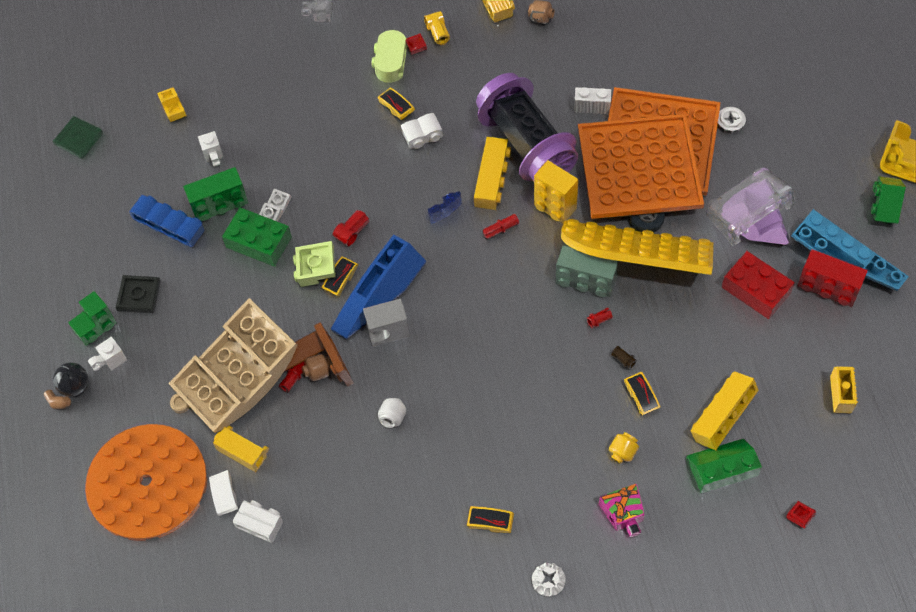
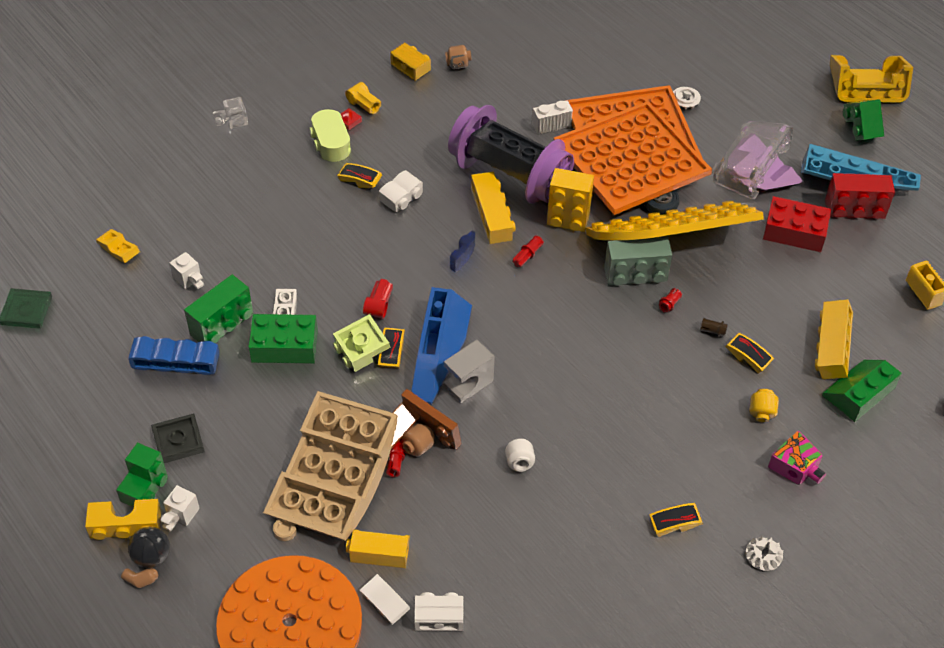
camera: 30 degrees left, 10 degrees down
none -> yellow arch [85,499,162,540]

